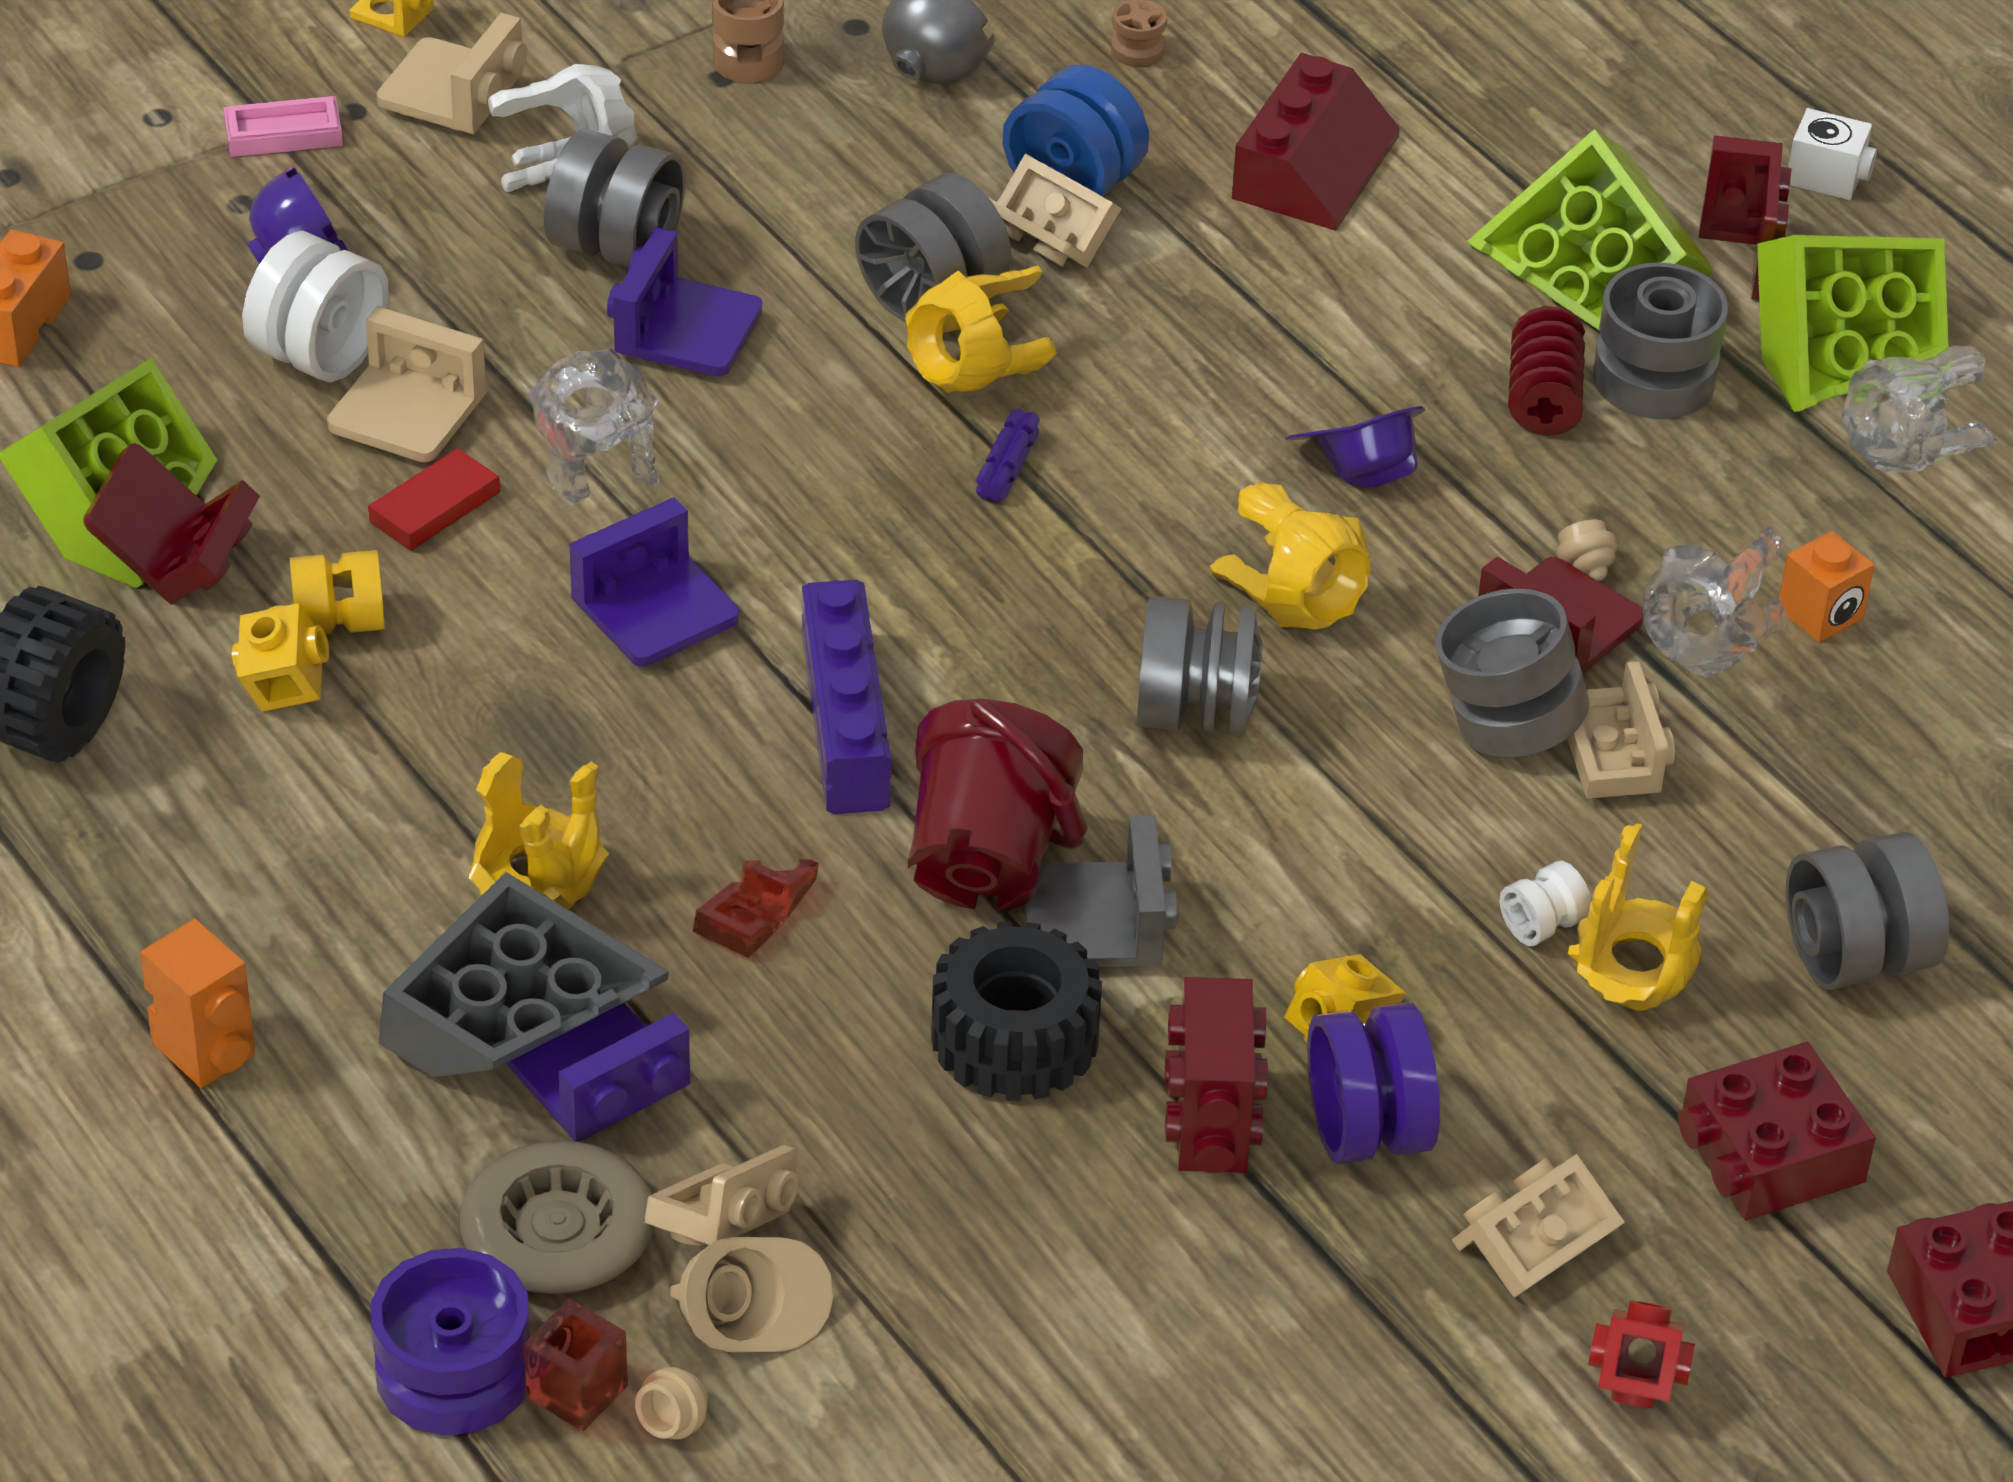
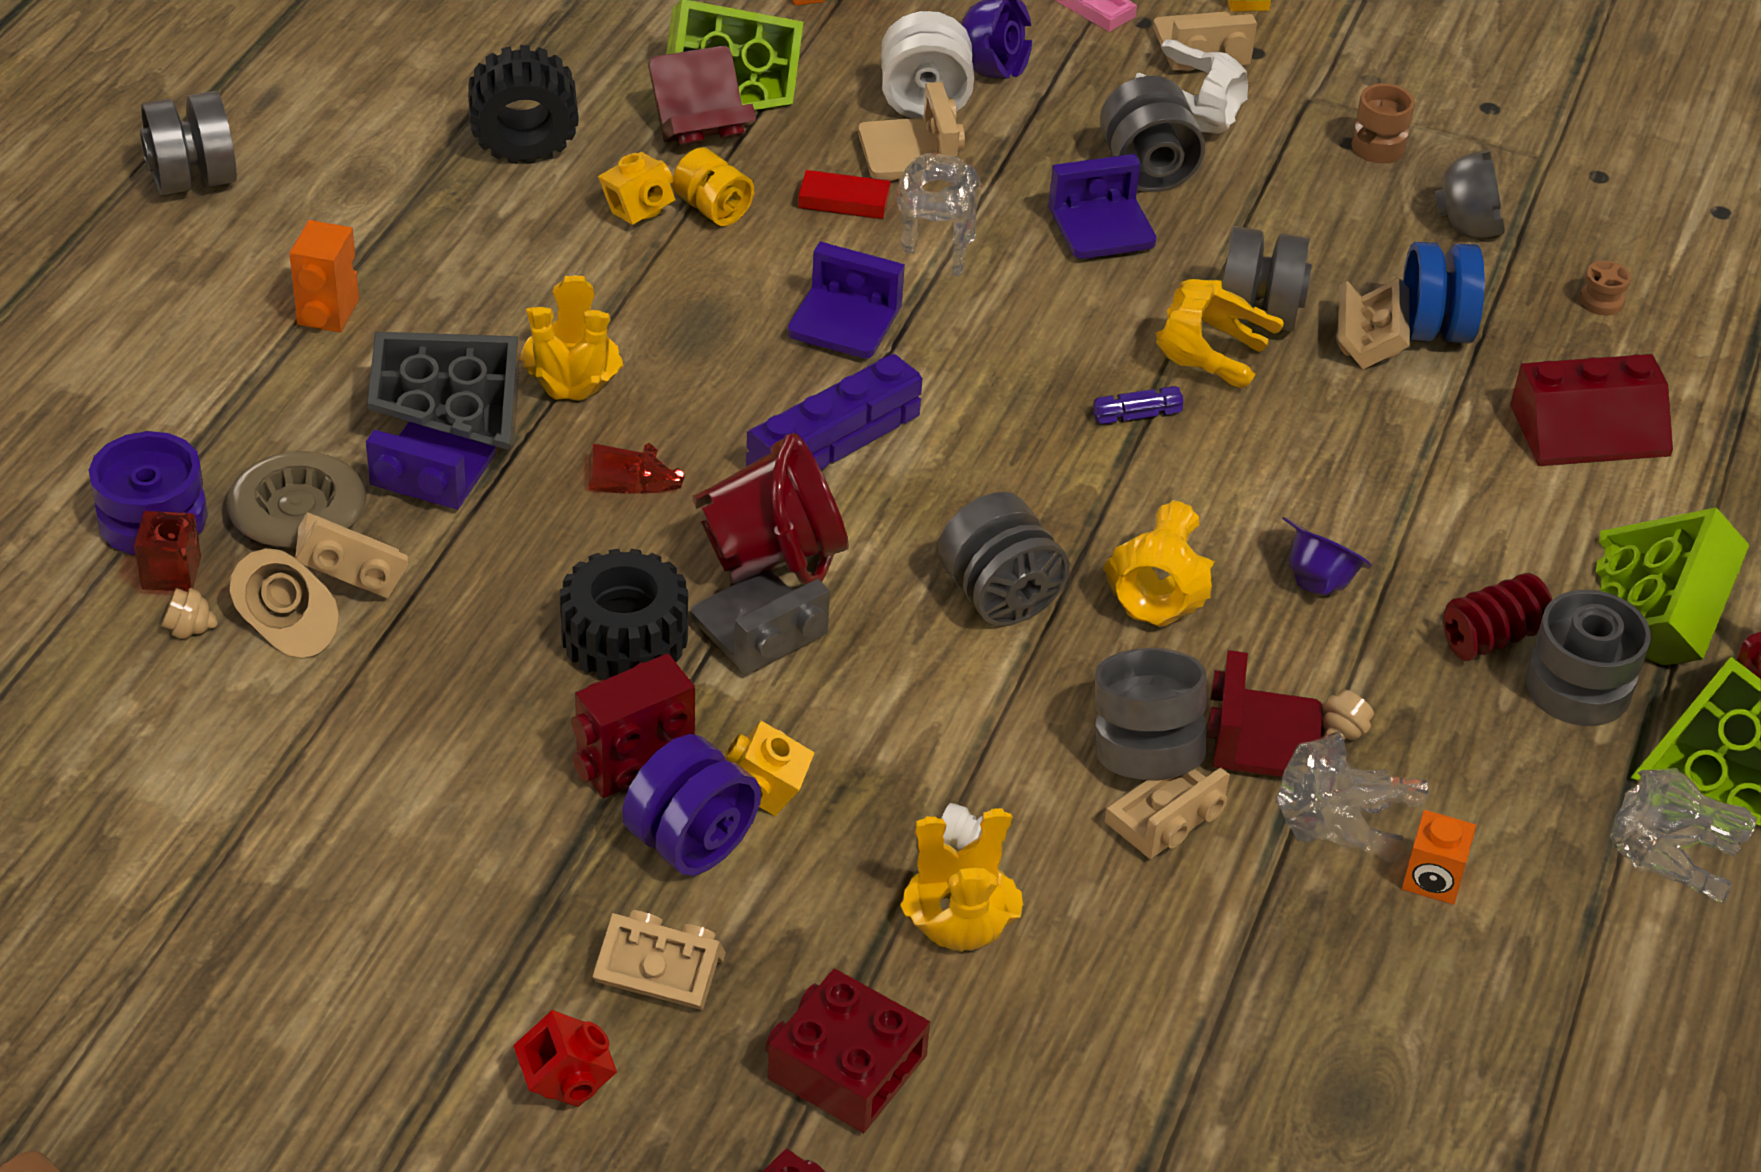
camera: 55 degrees right, 0 degrees up
flat silver wheel [1786,831,1949,990] -> none

